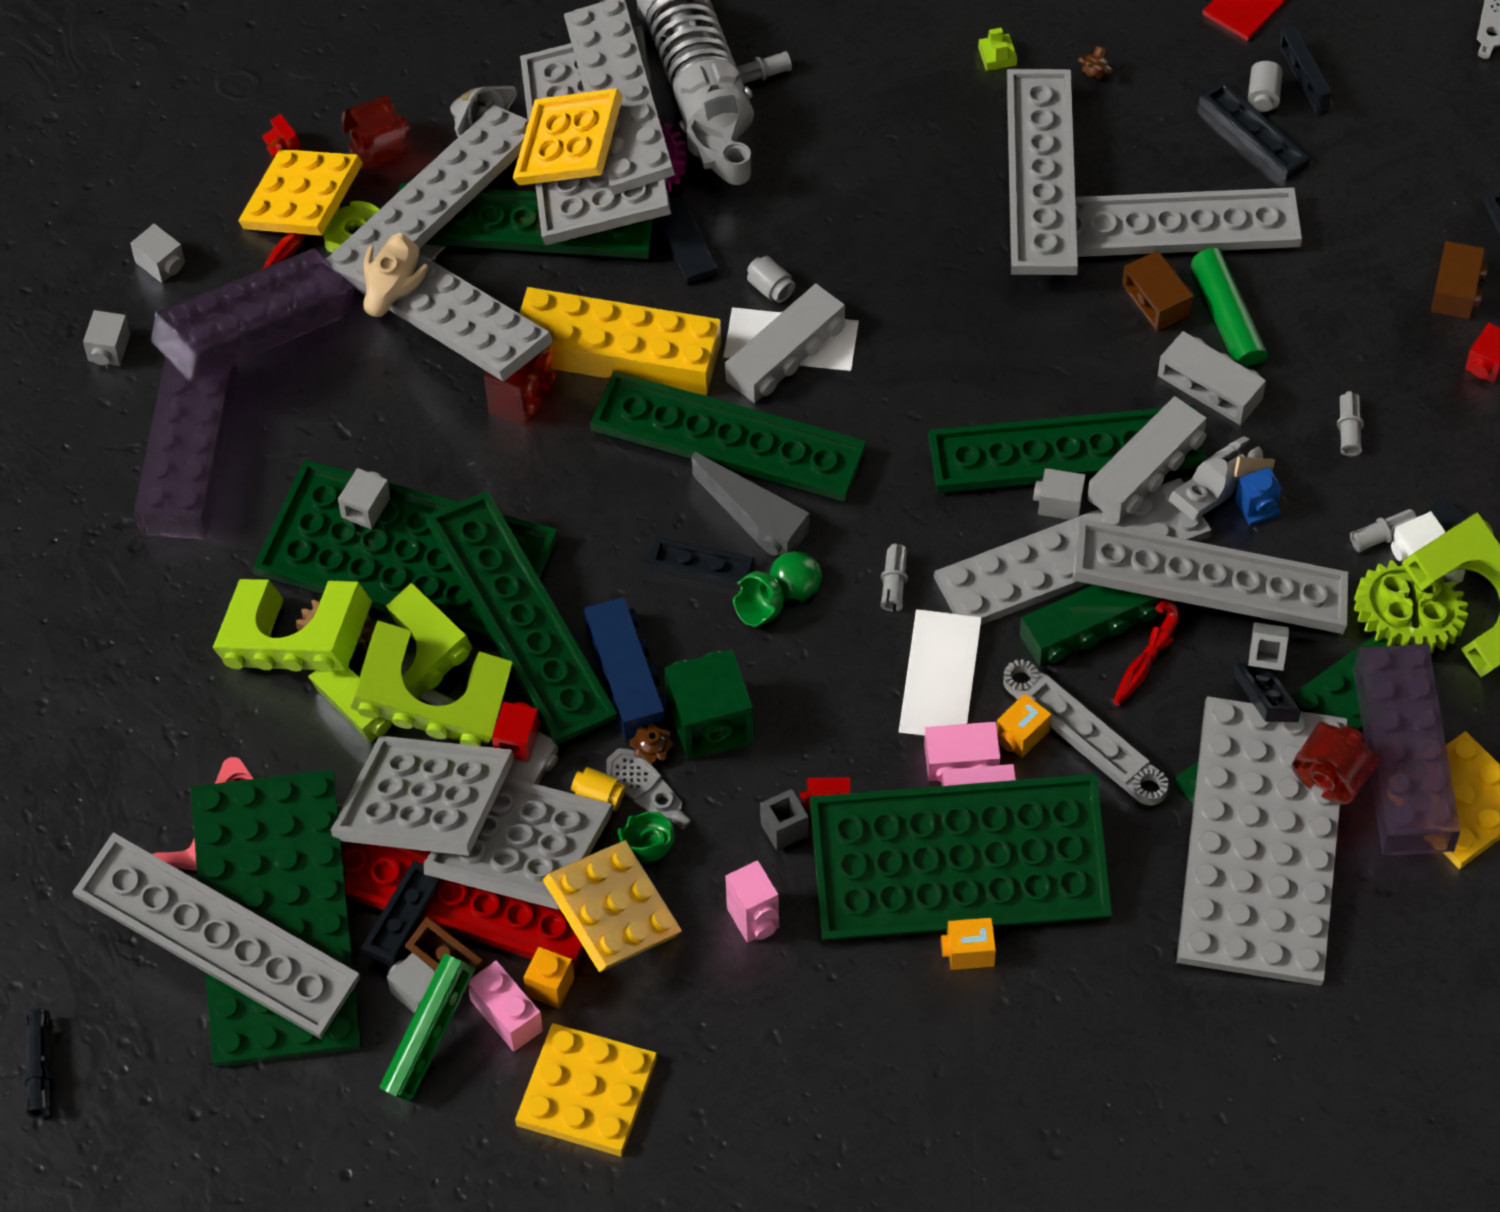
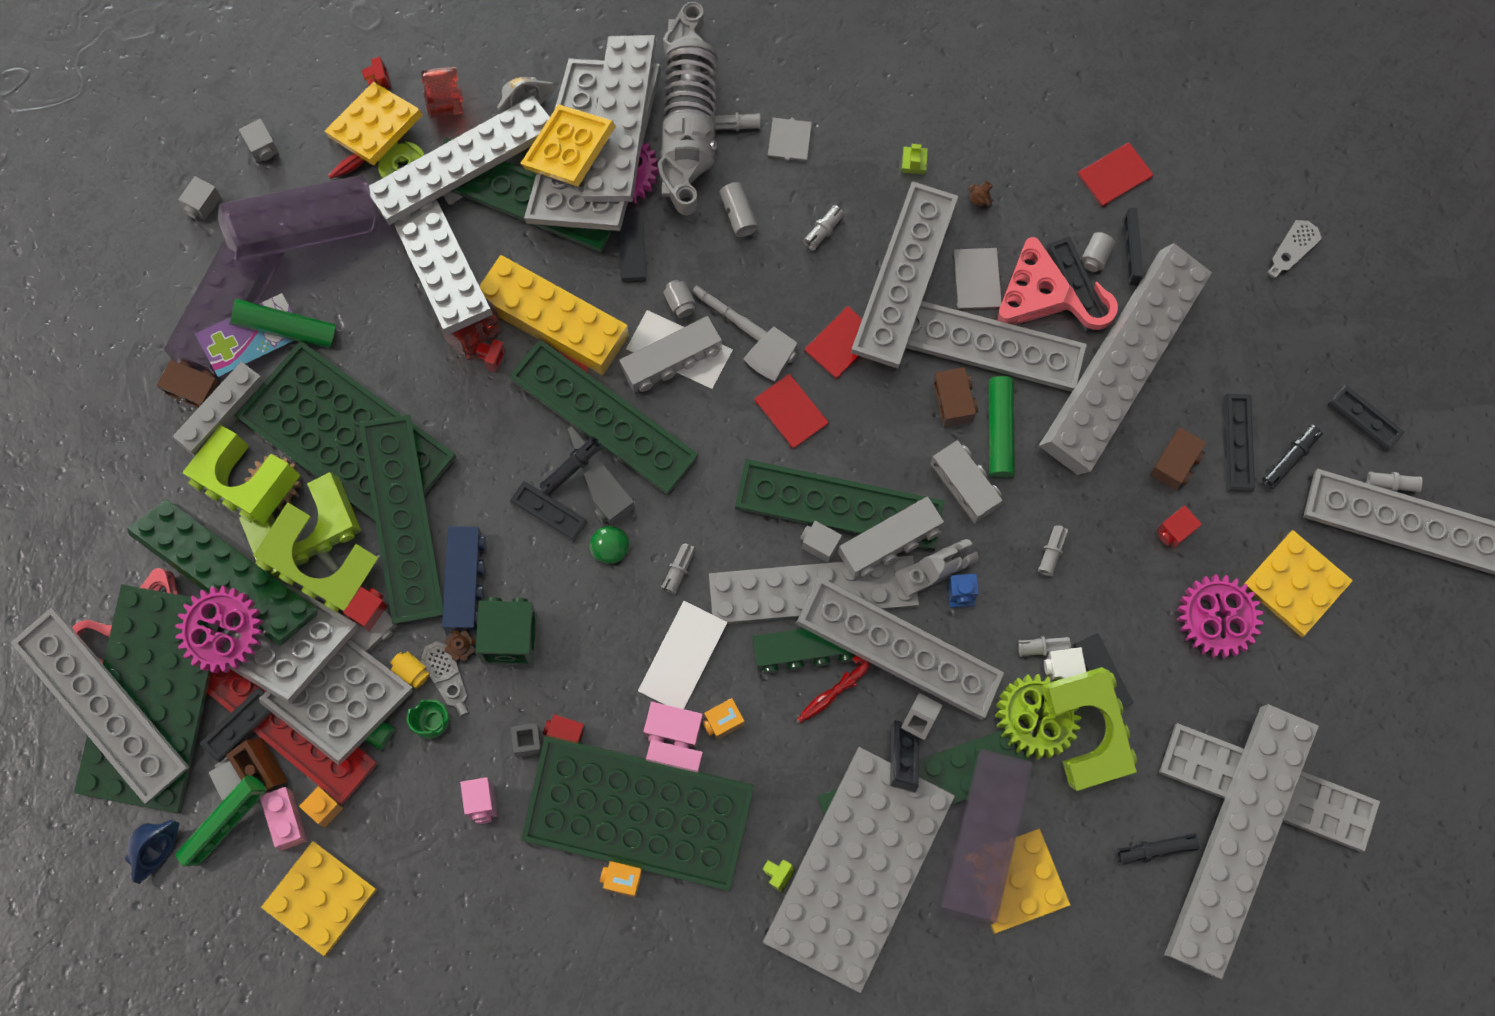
camera: 15 degrees right, 15 degrees up
light grey brick [338,468,391,529] -> none
tan animal [363,233,428,317] -> none
yellow plate [542,840,682,972] -> none
green hair [733,571,784,628] -> none
light grey plate [1003,659,1168,805] -> none
tan window [1234,456,1275,477] -> none
clear red brick [1292,722,1379,804] -> none
none -> dark blue hat [125,820,180,884]
none -> dark green plate [127,499,318,647]
none -> reddish brown brick [156,360,220,408]
none -> light grey brick [172,361,264,457]
none -> dark pink gear [175,586,264,673]
none -> sticker [195,293,294,377]
none -> green brick [229,298,336,349]
none -> red tile [476,339,506,373]
none -> black pin [540,436,603,496]
none -> light grey piece [692,285,798,381]
none -> light grey pin [719,182,758,237]
none -> red piece [754,374,829,449]
none -> lime tile [762,860,796,893]
none -> light grey piece [768,118,812,162]
none -> light grey pin [803,205,845,250]
none -> red piece [804,306,862,379]
none -> light grey piece [953,248,1002,310]
none -> coral piece [997,237,1118,330]
none -> light grey brick [1039,243,1212,475]

